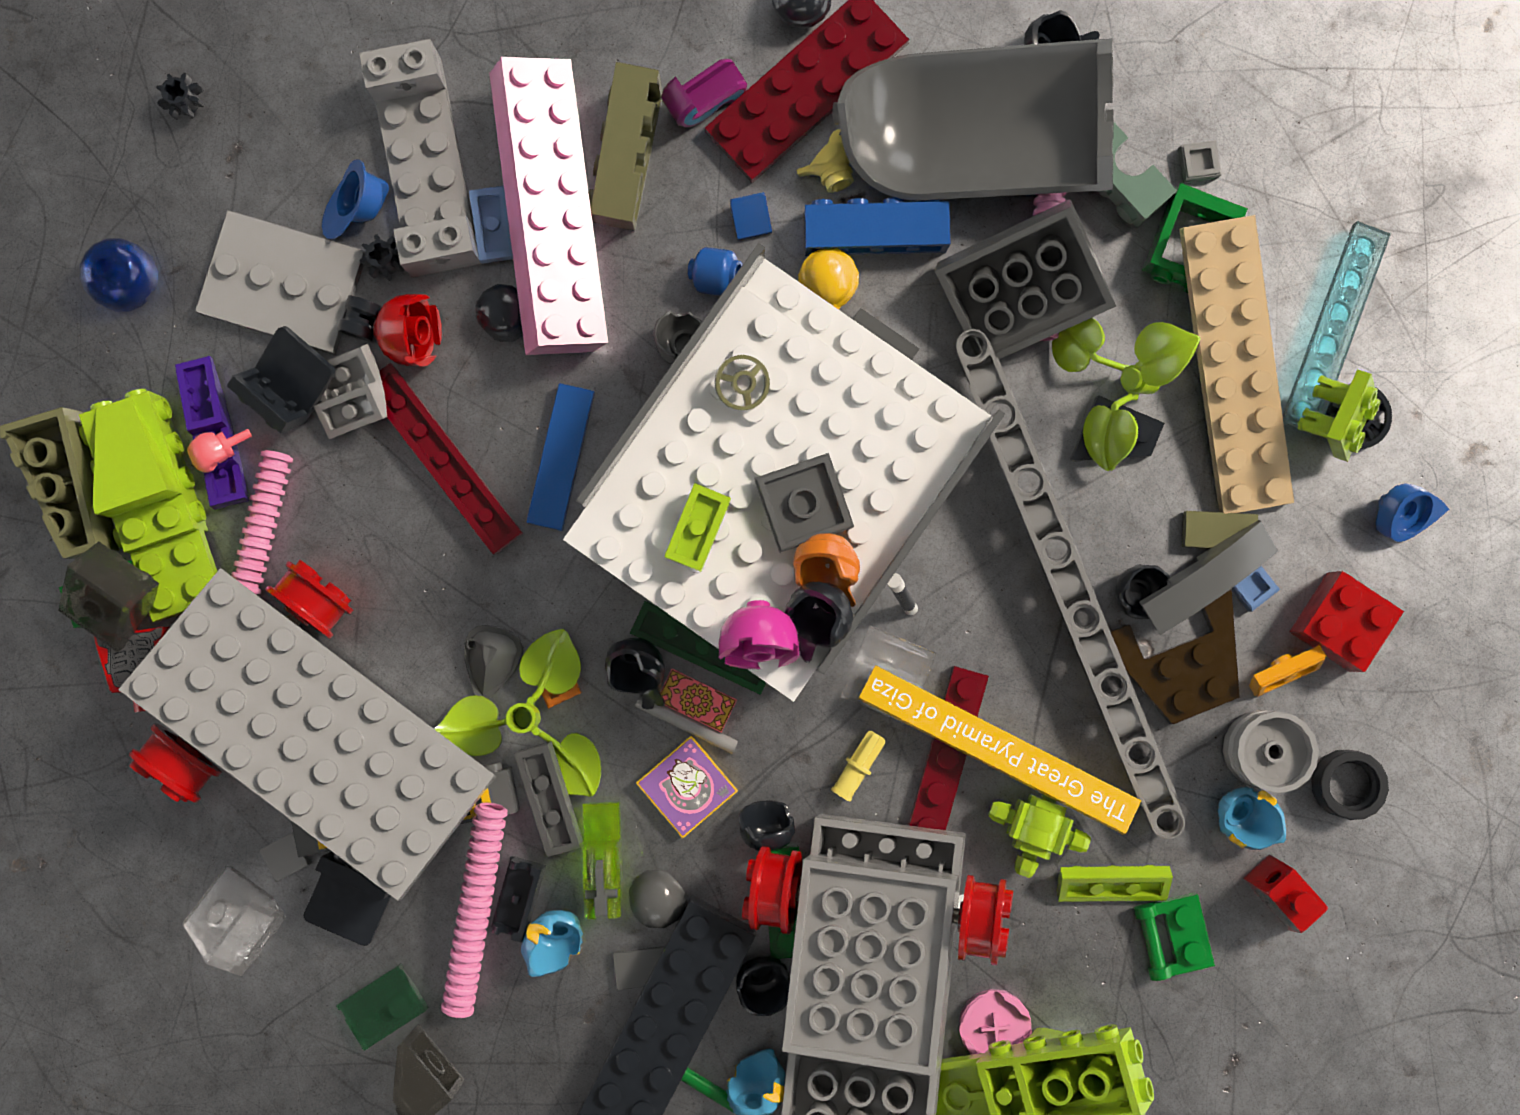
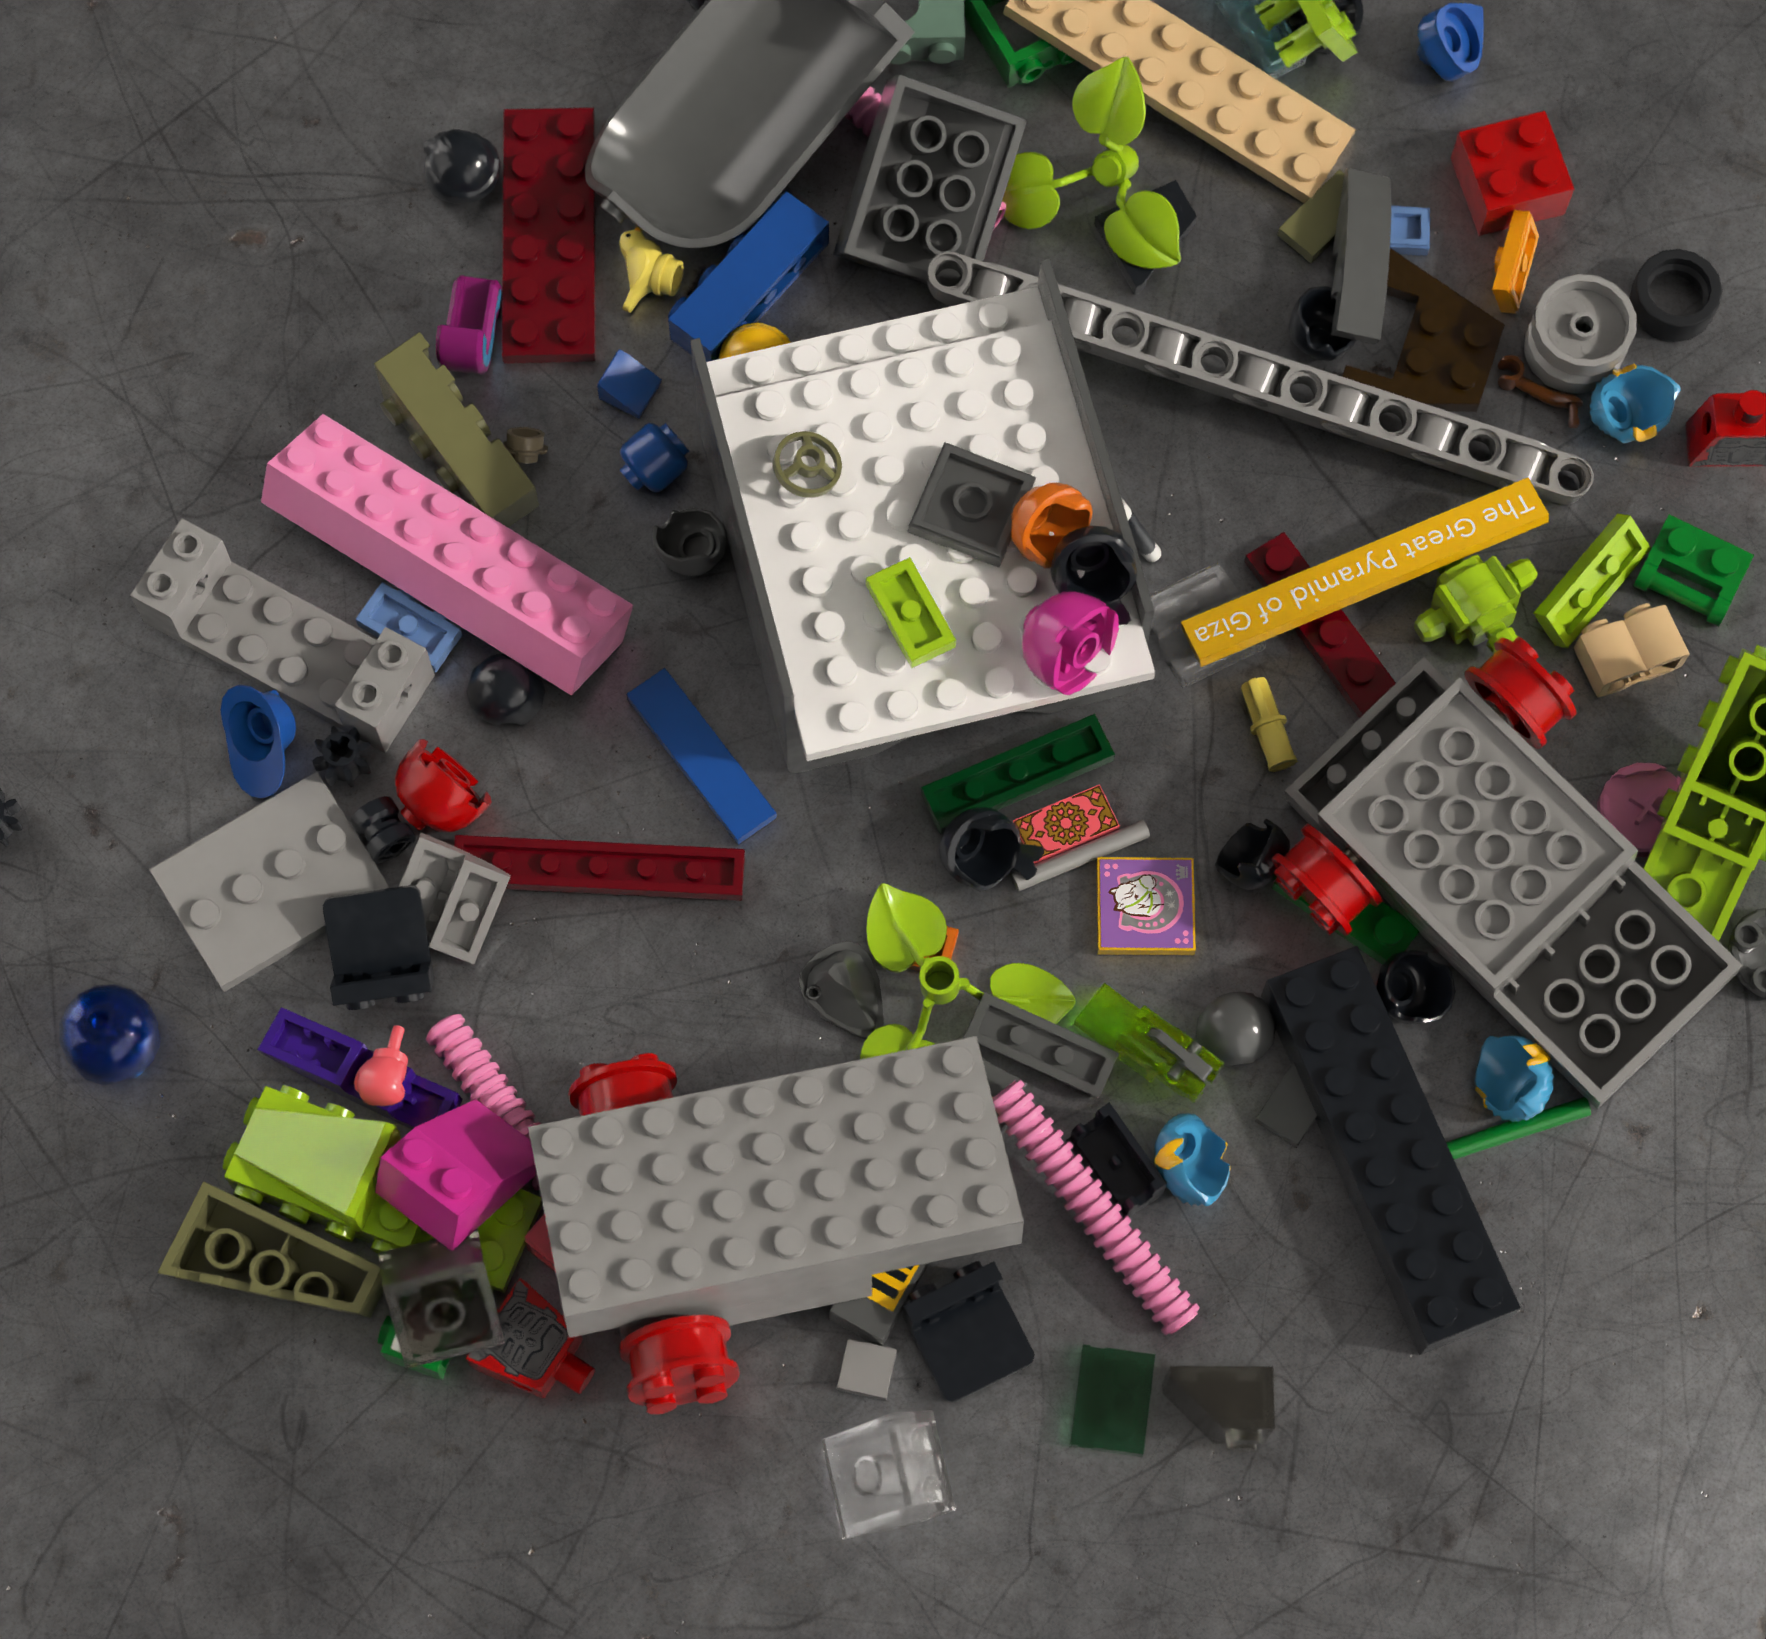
camera: 45 degrees left, 15 degrees down
none -> dark pink slope [375,1099,537,1251]
none -> dark tan plate [503,427,548,464]
none -> reddish brown piece [1497,355,1583,428]
none -> tan brick [1573,603,1690,697]

